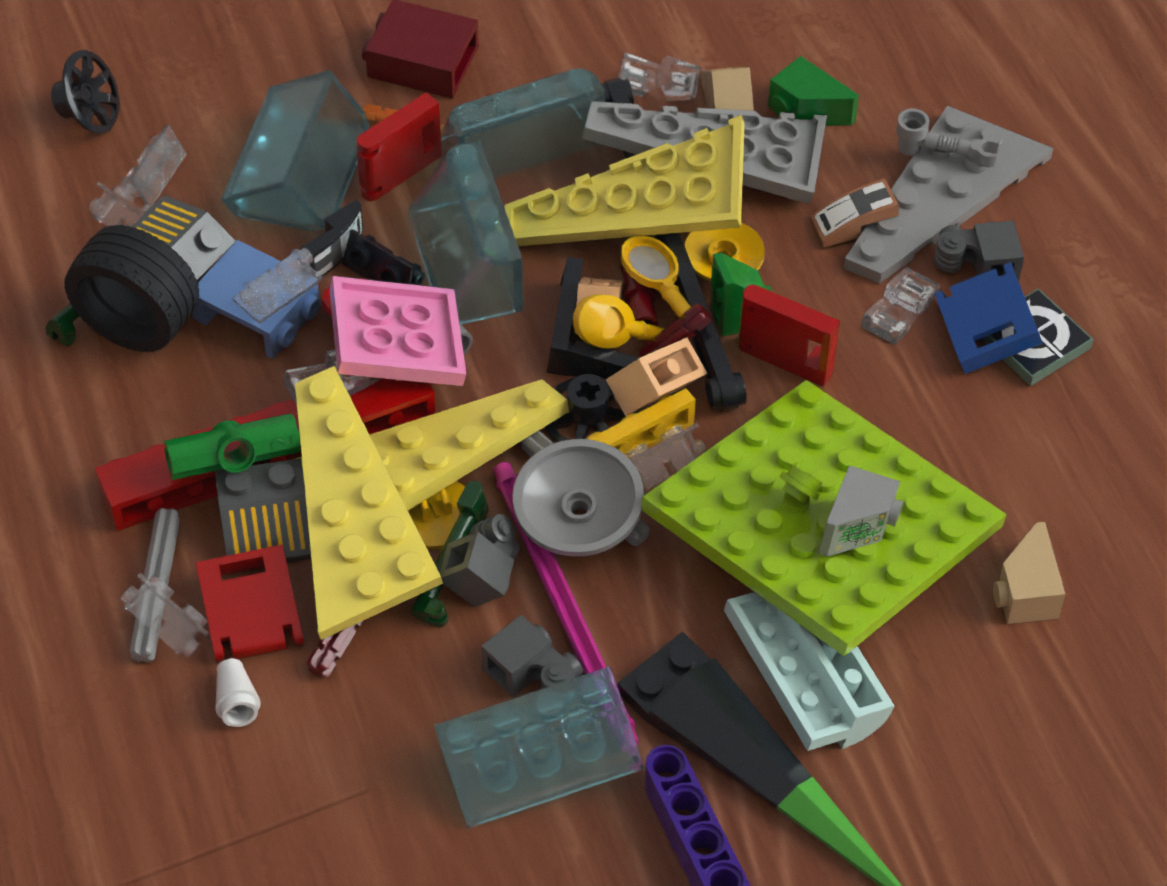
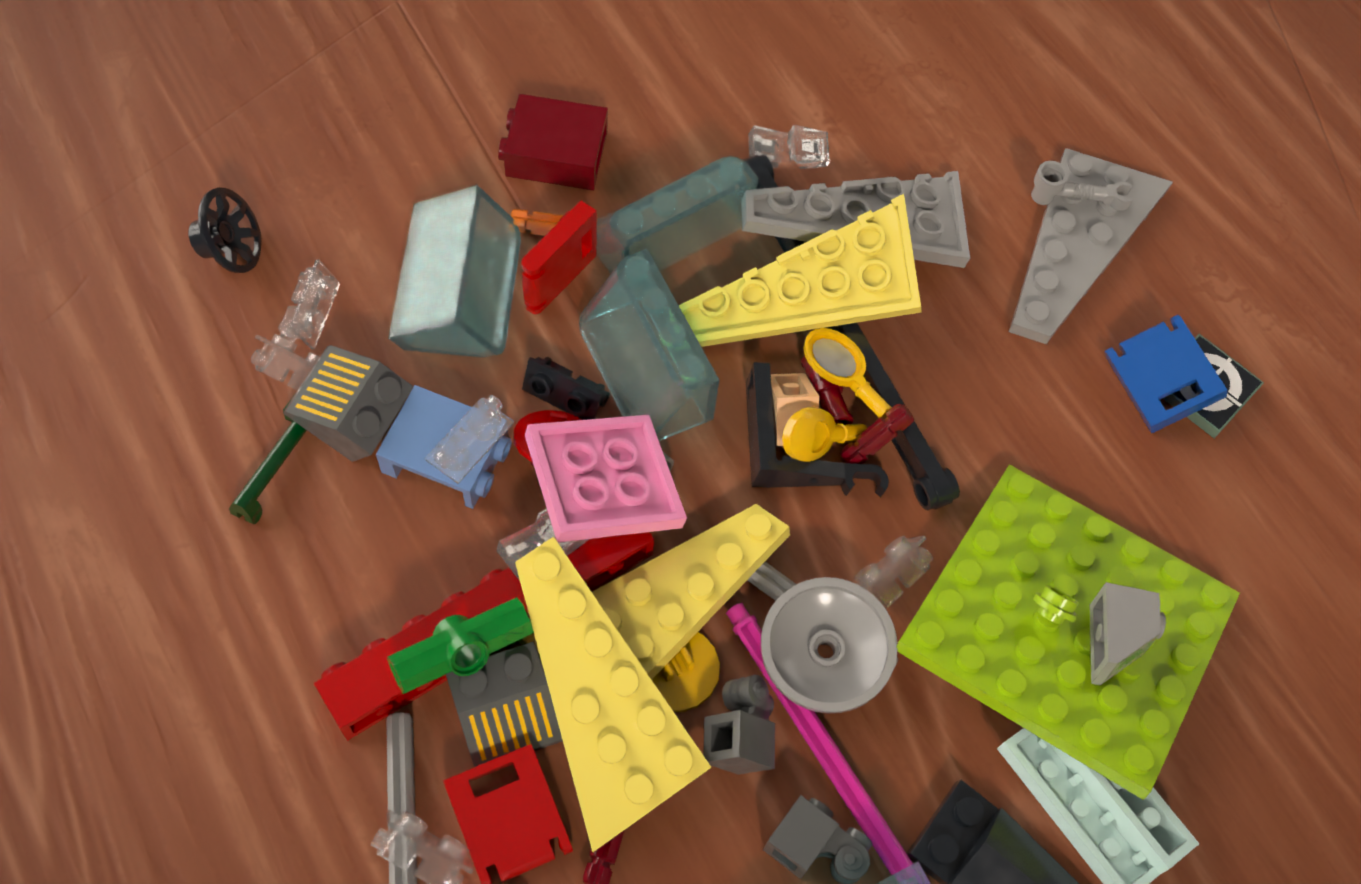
camera: 15 degrees left, 10 degrees up
black tyre [64,225,199,352] -> none
black slope [301,199,363,280] -> none
dark green hinge [410,481,489,627] -> none
black wheel [545,374,626,442] -> none
yellow plate [586,388,696,459] -> none
light nougat slope [606,338,707,416] -> none
yellow dish [684,223,765,281] -> none
tan slope [699,67,754,111] -> none
green slope [709,252,773,337] -> none
red container [738,285,840,387] -> none
green slope [768,56,859,126] -> none
slope [810,178,899,248] -> none
clear slope [860,267,941,345] -> none
dark grey brick [934,221,1024,281] -> none
tan slope [993,522,1066,624] -> none

